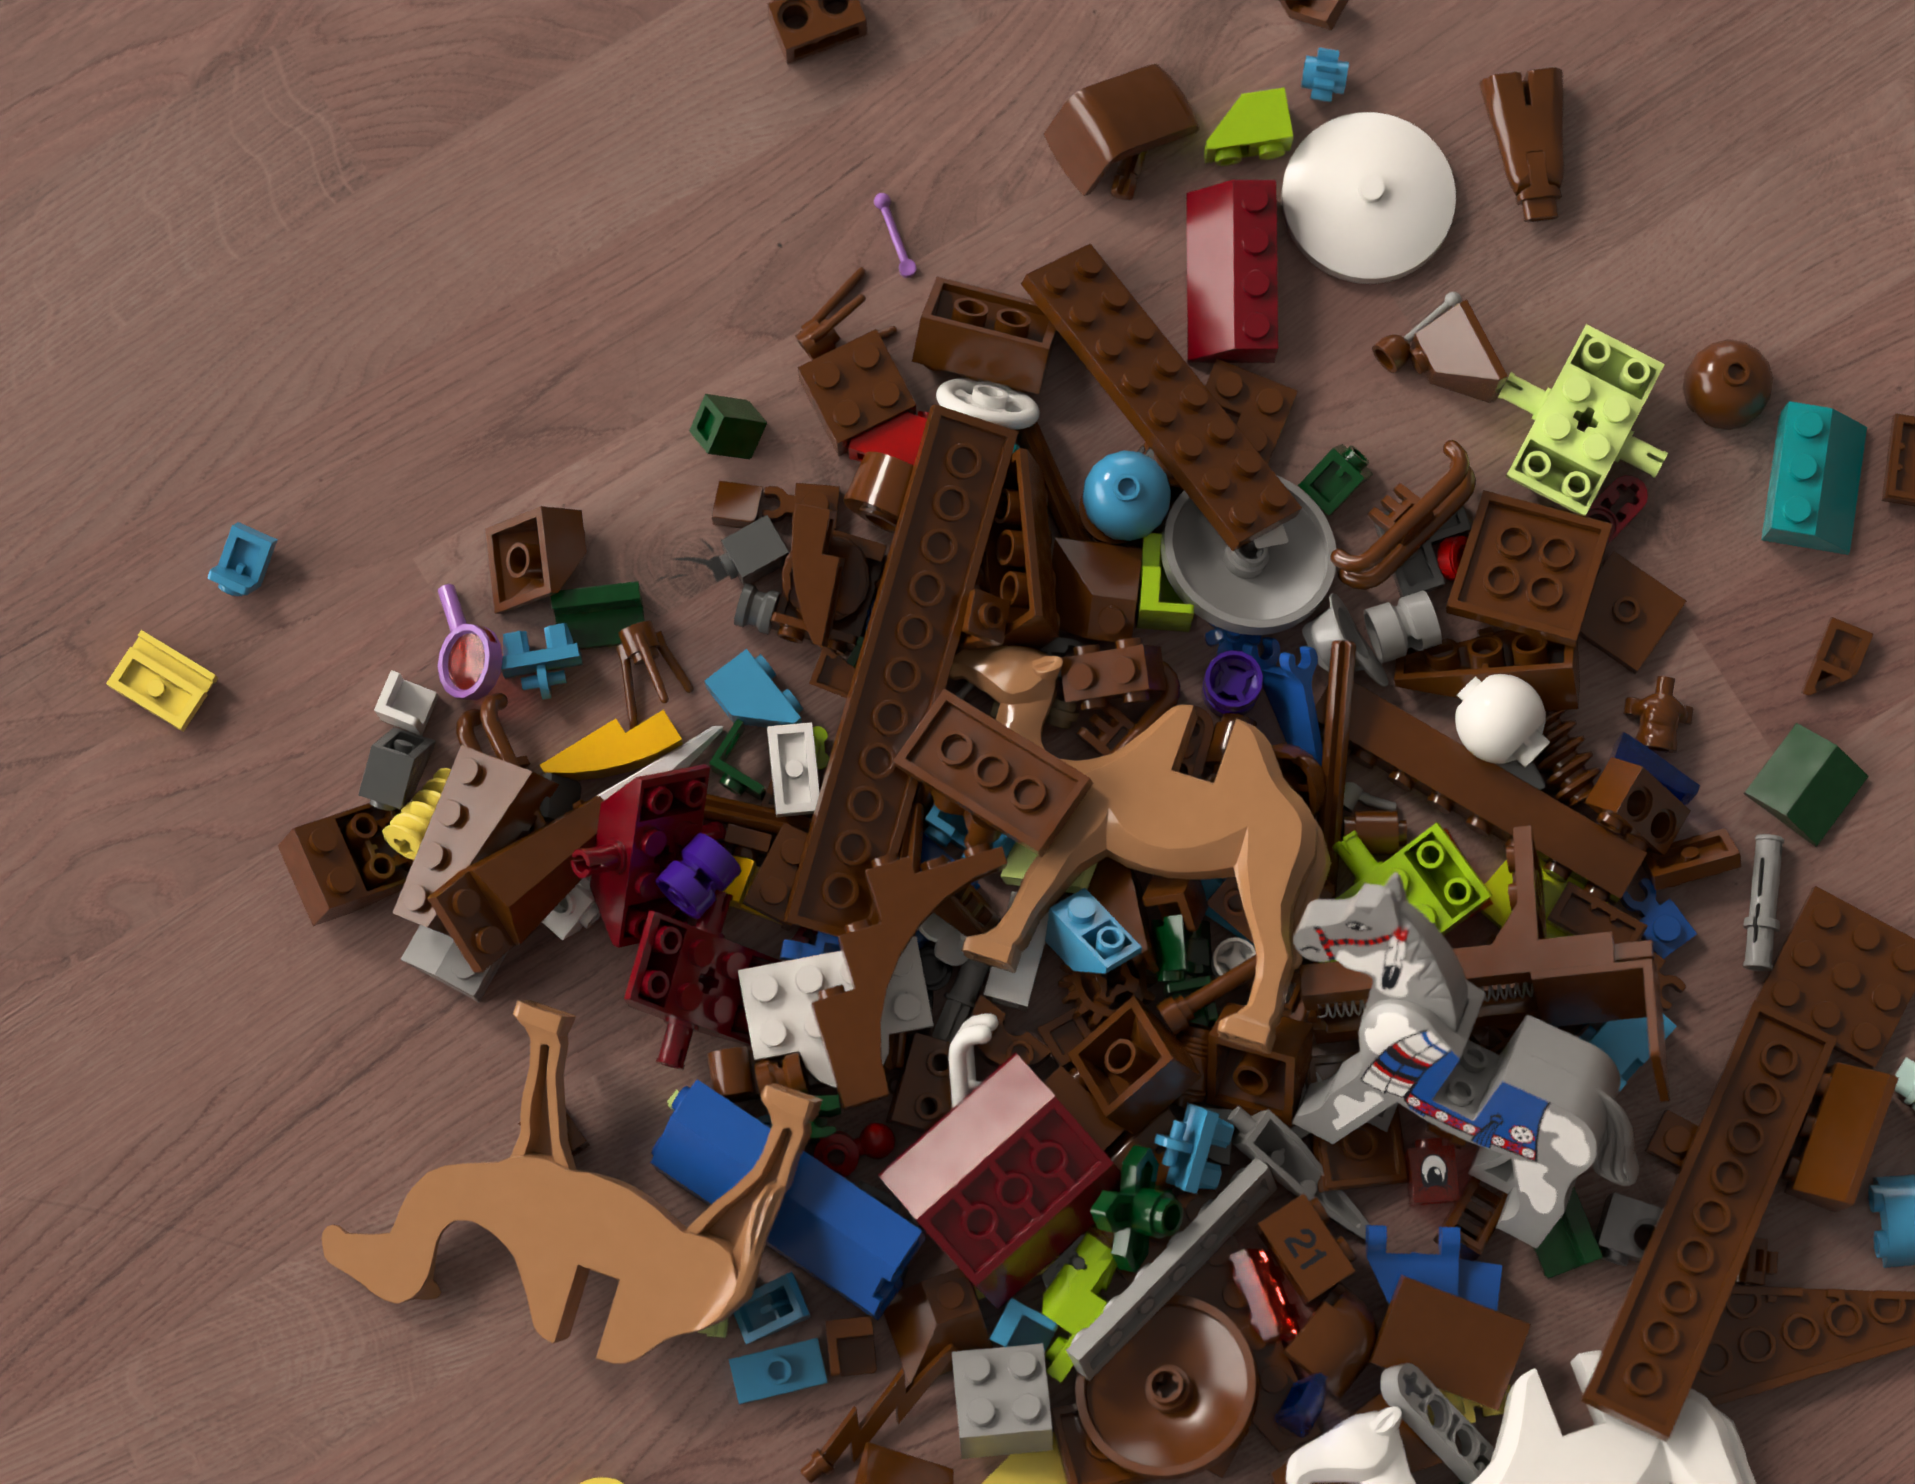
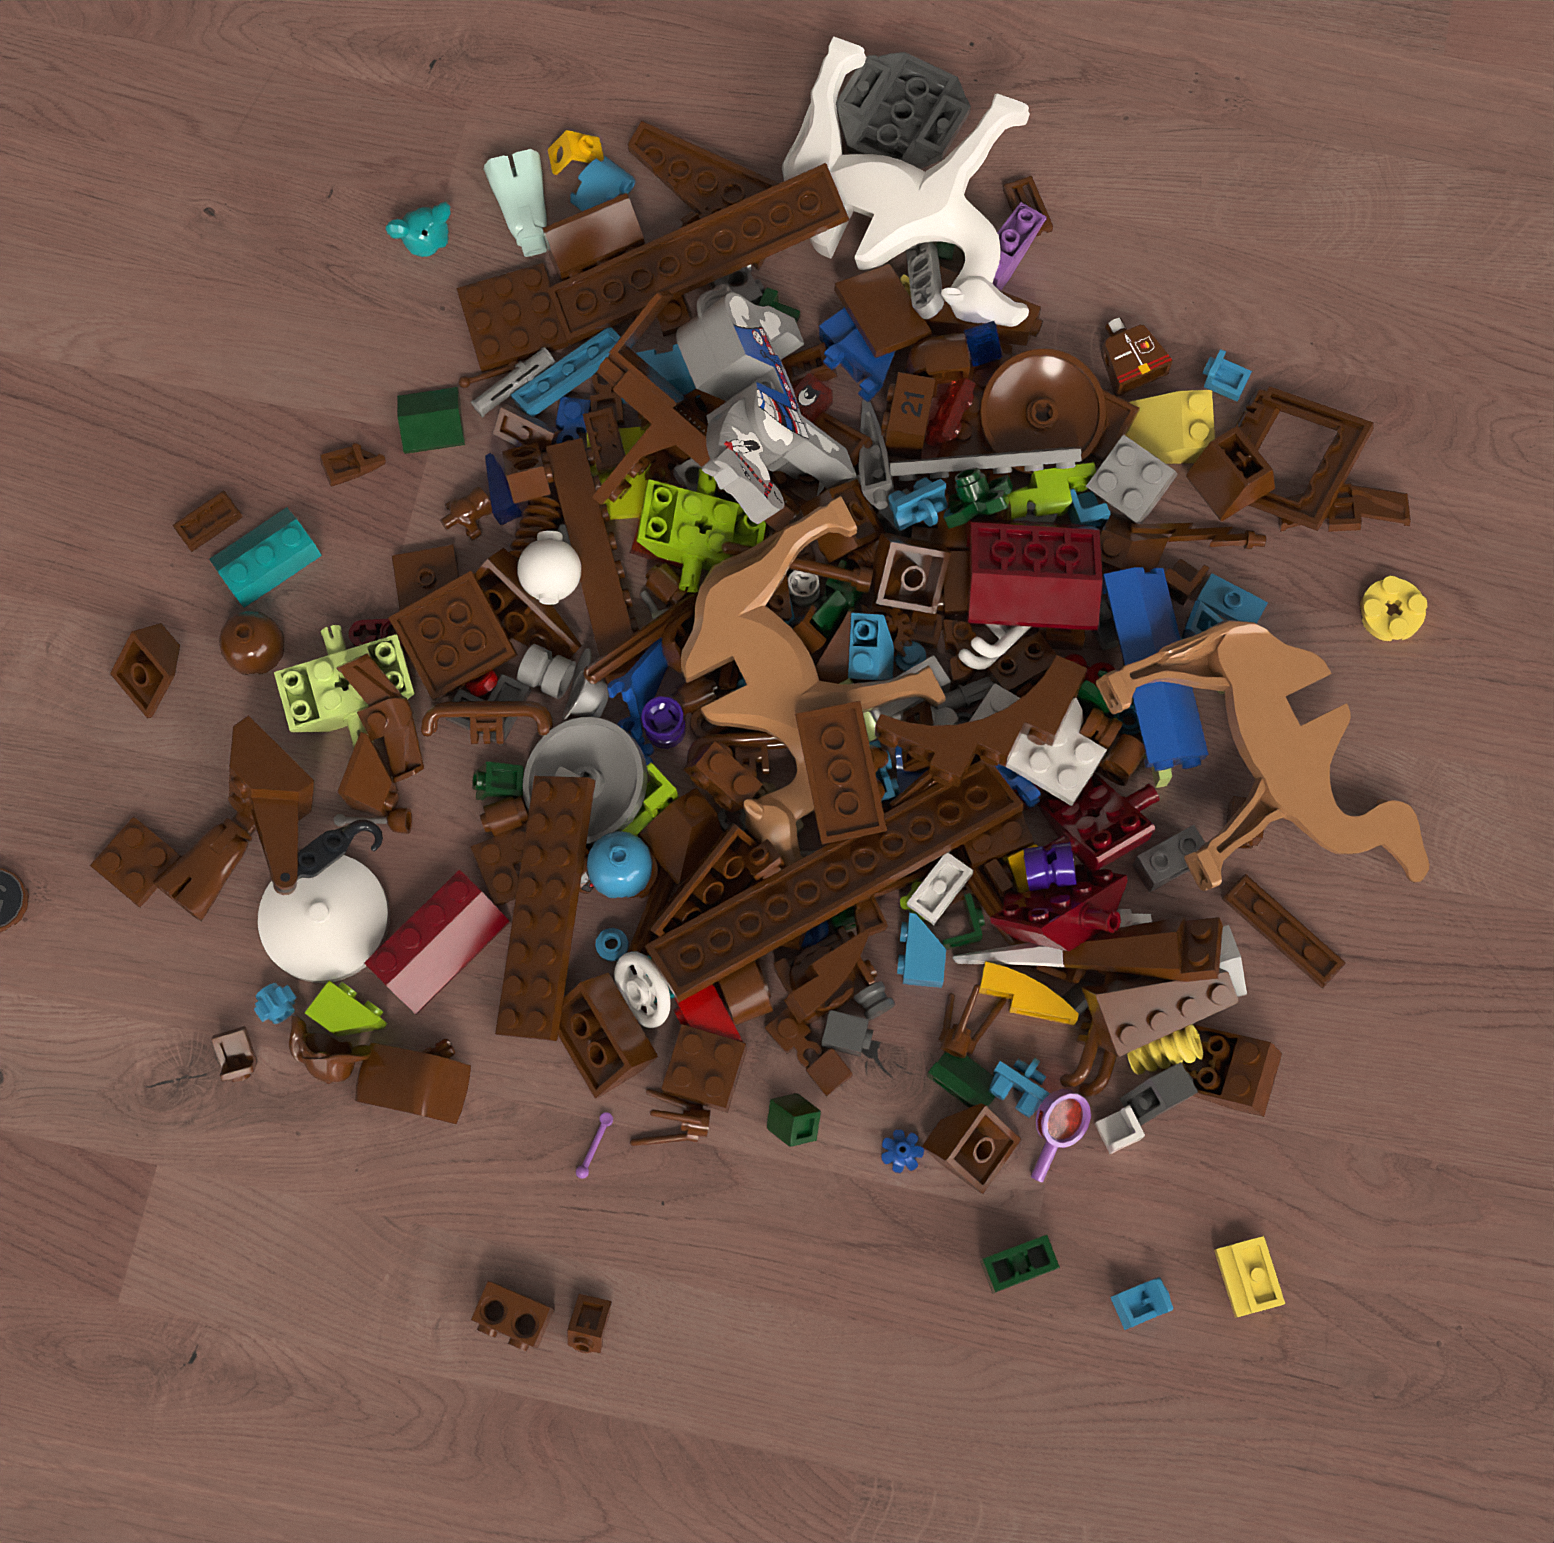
camera: 130 degrees left, 5 degrees down
none -> reddish brown plate [90,817,182,908]
none -> reddish brown slope [110,623,180,719]
none -> reddish brown slope [228,715,383,895]
none -> reddish brown hair [289,1015,371,1084]
none -> reddish brown plate [336,653,424,783]
none -> reddish brown hinge [459,360,519,388]
none -> reddish brown brick [479,796,528,837]
none -> dark azure plate [511,327,621,417]
none -> reddish brown bracket [567,1294,612,1353]
none -> dark azure plate [595,928,629,961]
none -> blue plant [881,1130,924,1173]
none -> dark azure plate [895,641,926,672]
none -> dark green brick [980,1235,1060,1294]
none -> flat silver brick [1133,825,1205,893]
none -> reddish brown tile [1222,874,1346,989]

